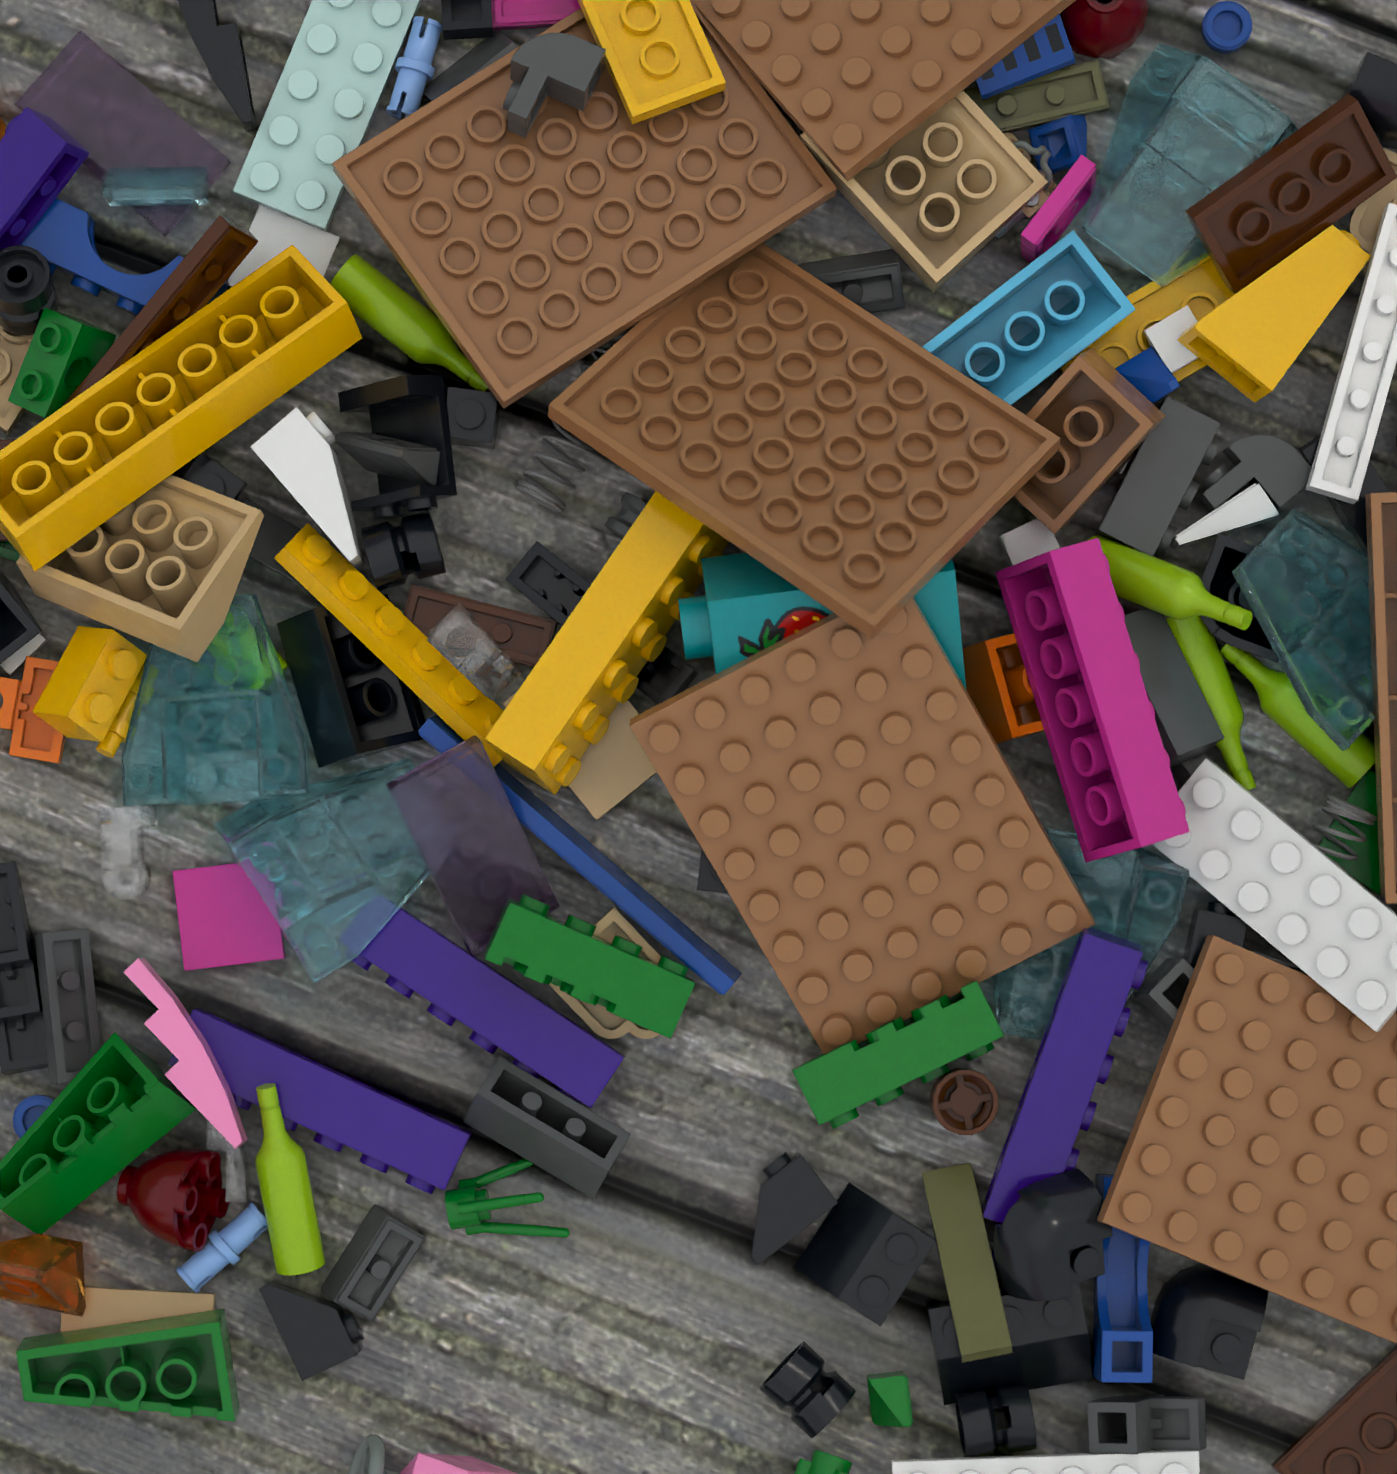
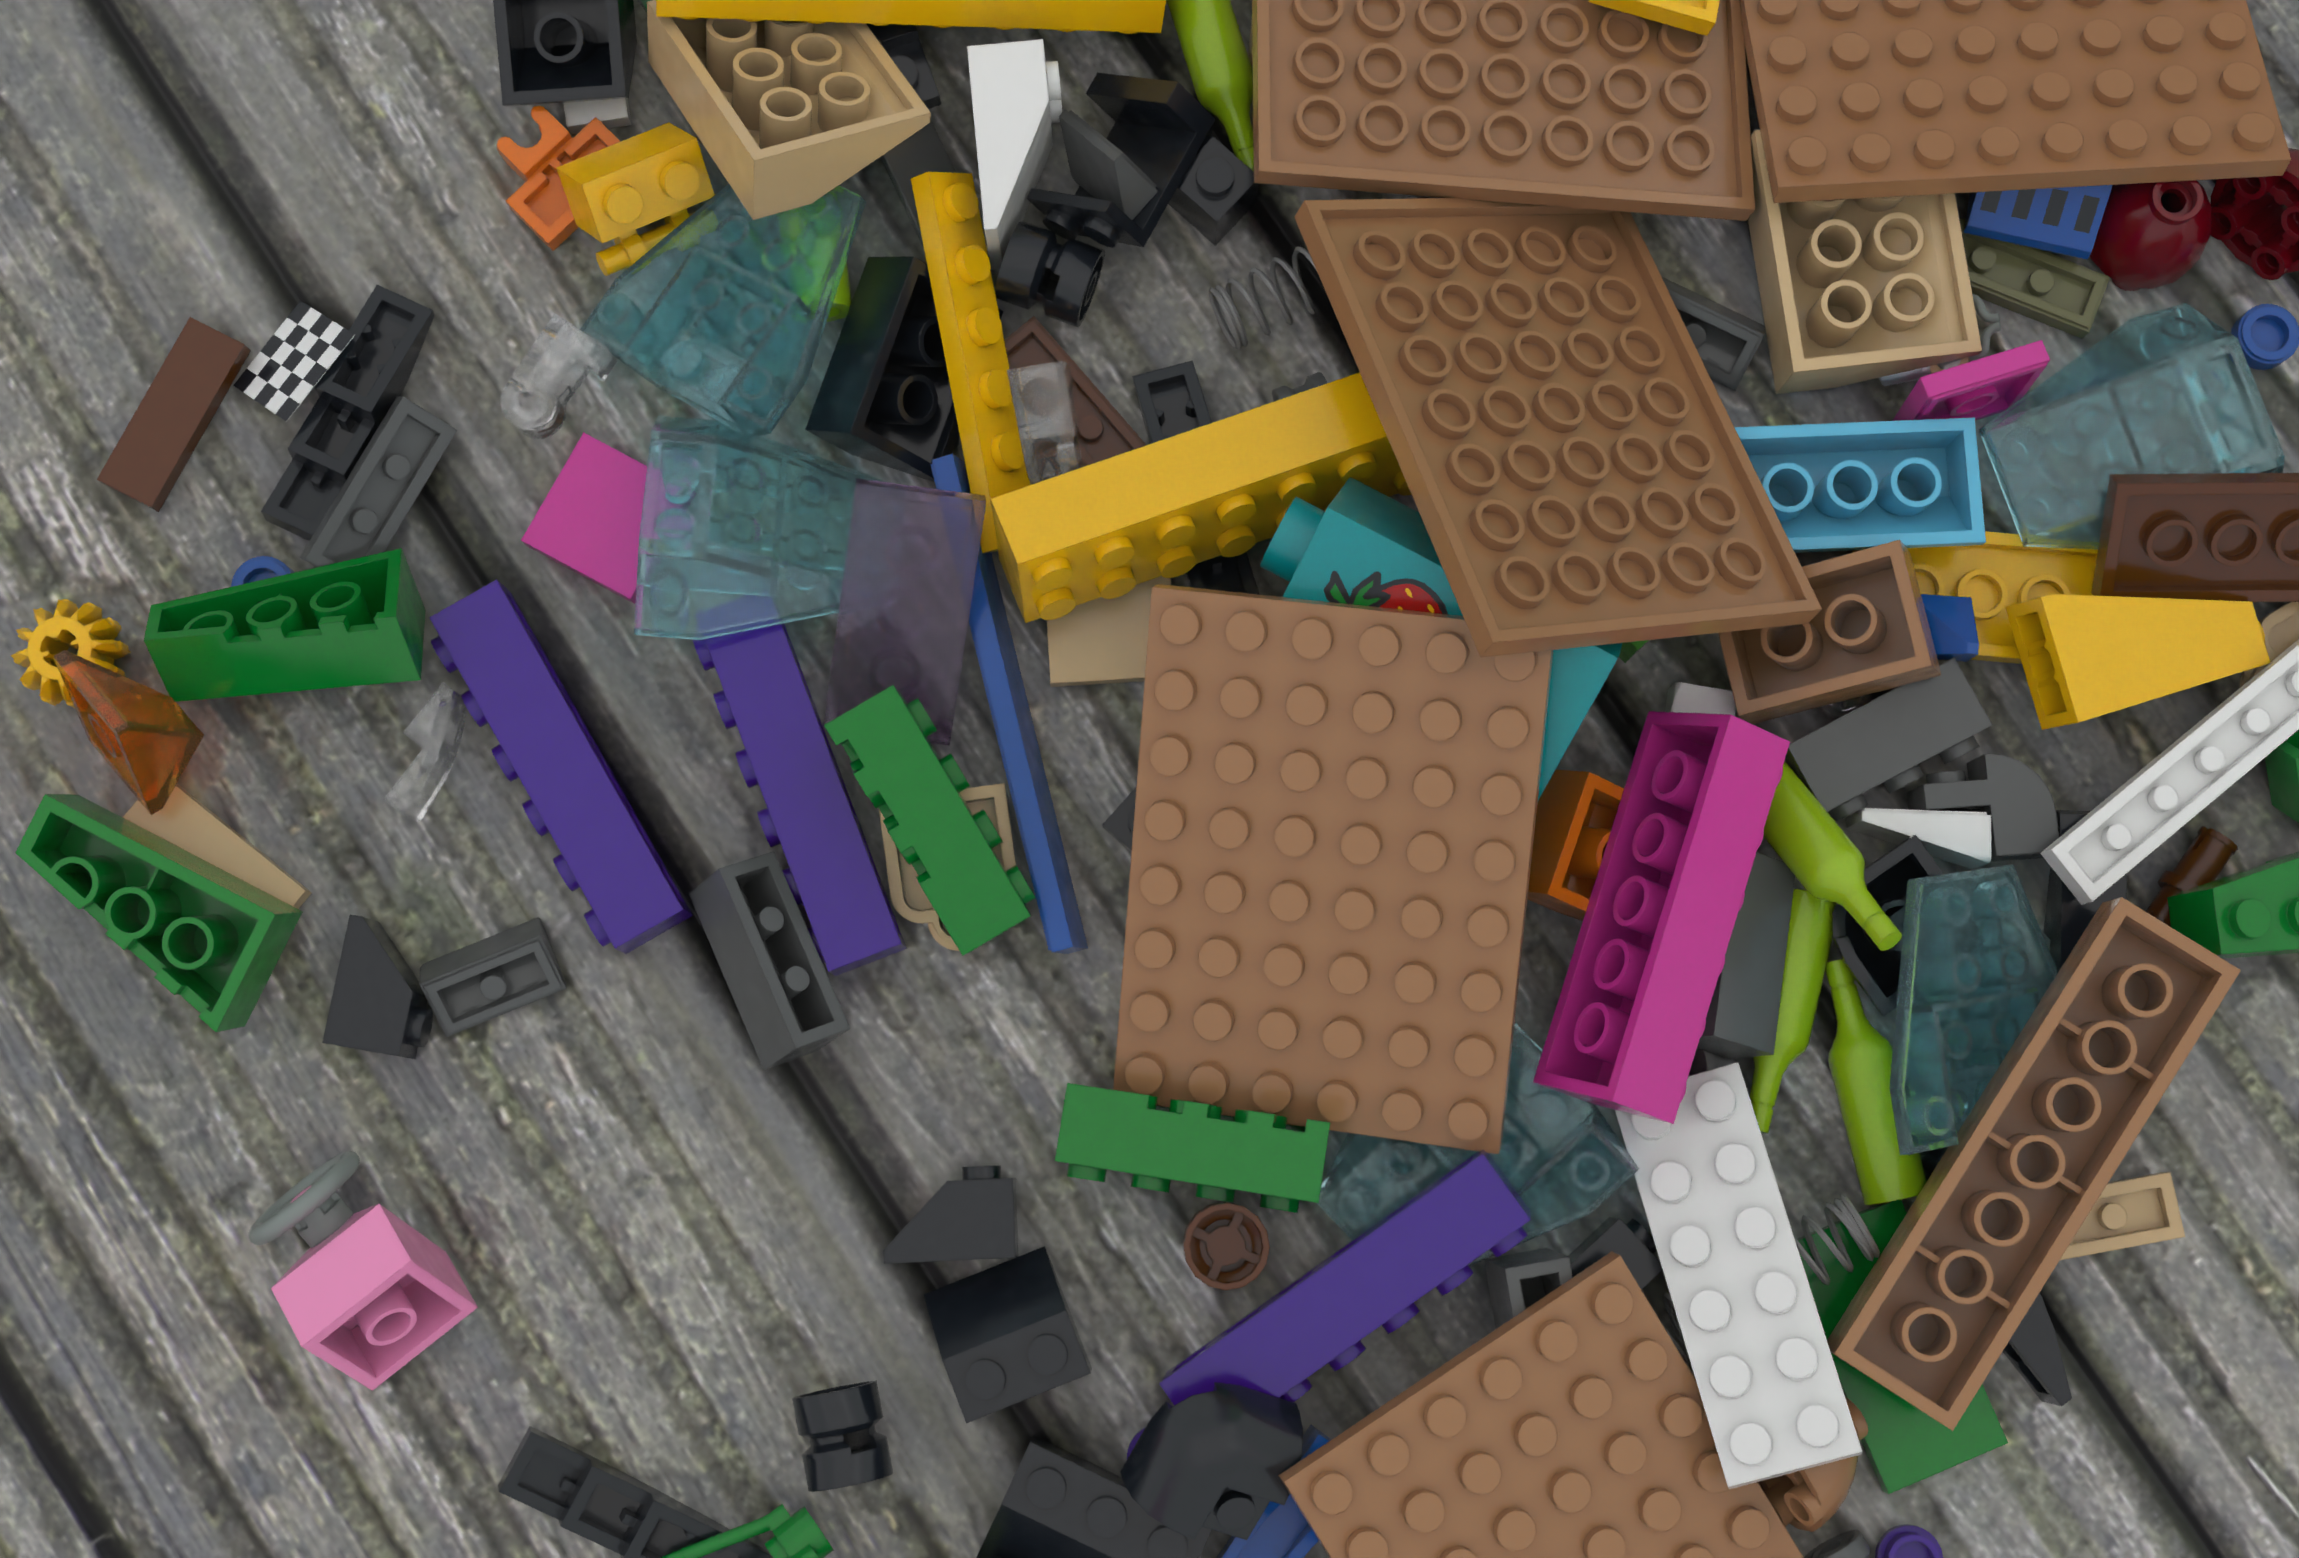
camera: 30 degrees right, 5 degrees down
dark red piece [117,1148,230,1252] -> none
bright pink slope [123,958,248,1149] -> none
light blue pin [175,1202,268,1293] -> none
lime piece [255,1083,326,1276] -> none
green plant [445,1158,570,1238] -> none
green slope [867,1371,913,1427] -> none
olive tile [921,1163,1013,1363] -> none
blue slope [1028,115,1087,175] -> none
white tile [1143,305,1198,373] -> none

